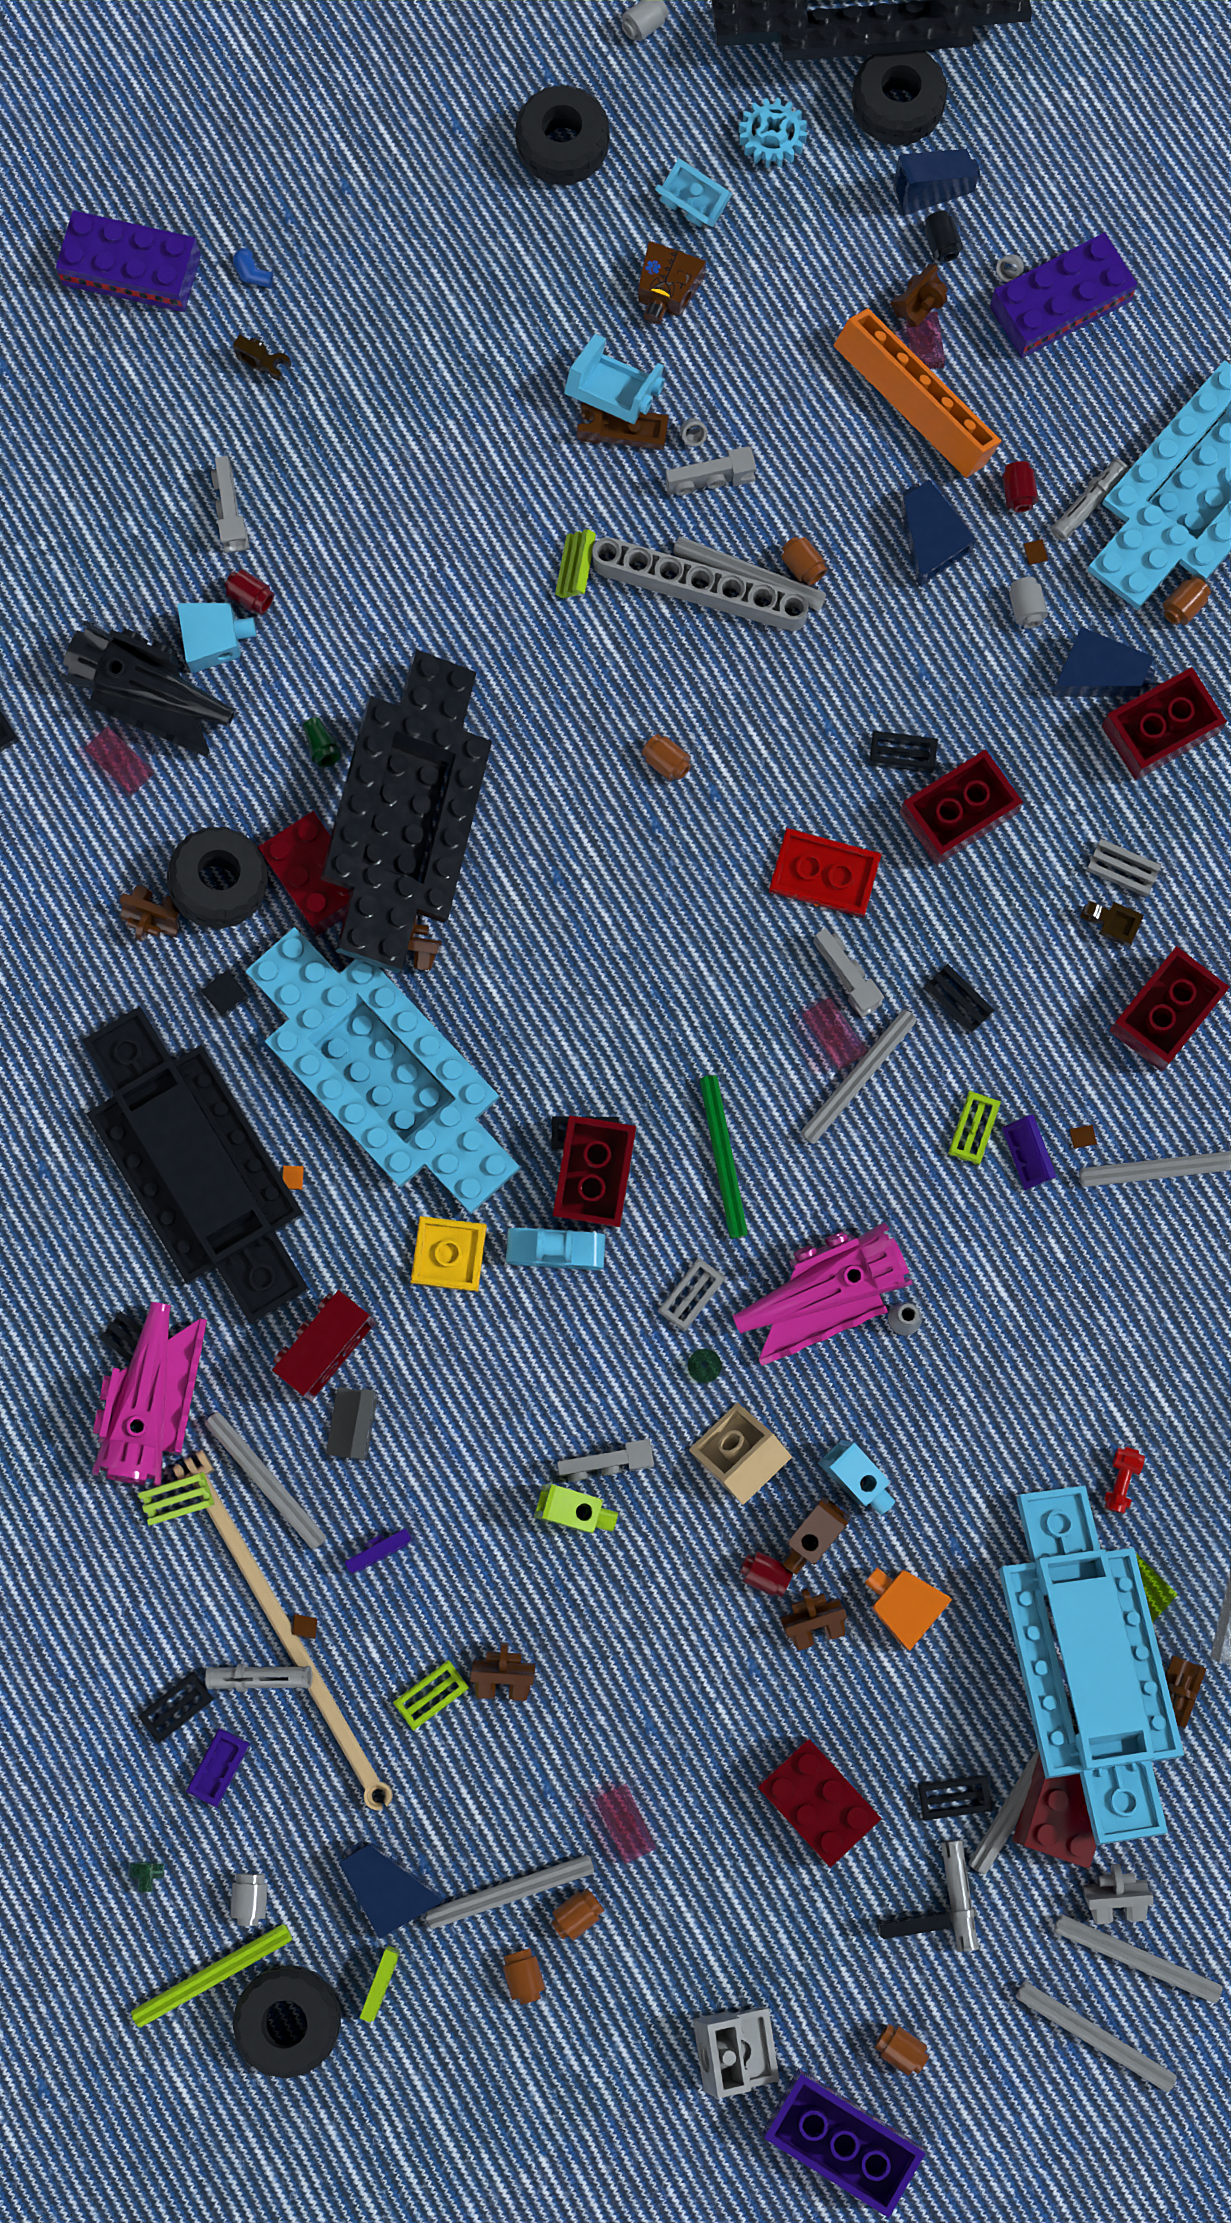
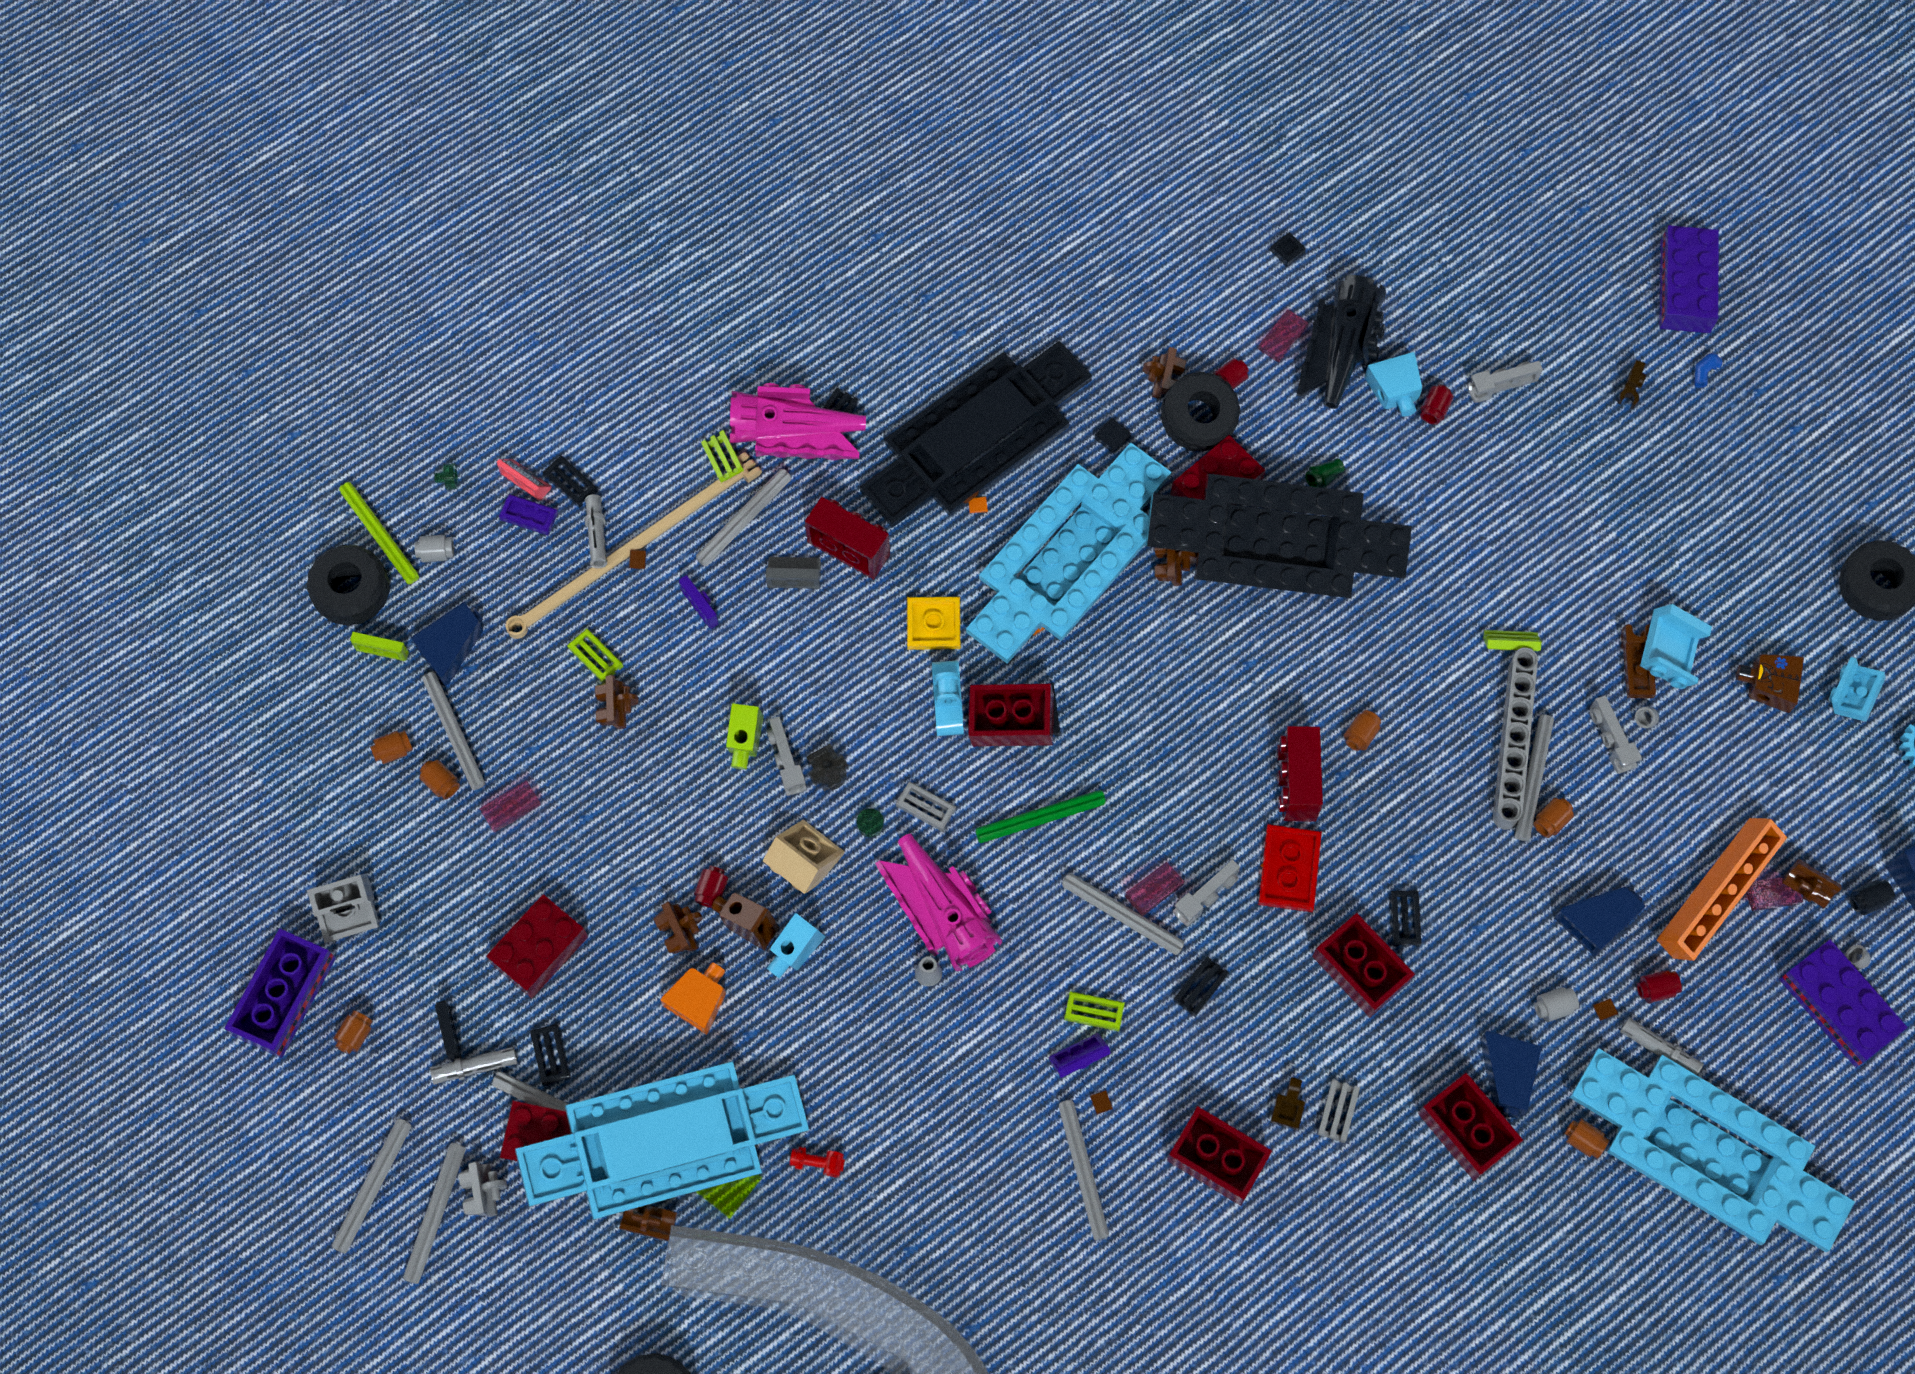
camera: 80 degrees right, 10 degrees down
none -> coral slope [497,459,552,501]
none -> clear smoke brick [806,744,849,792]
none -> dark red brick [1213,358,1249,389]
none -> dark red brick [1277,726,1323,822]

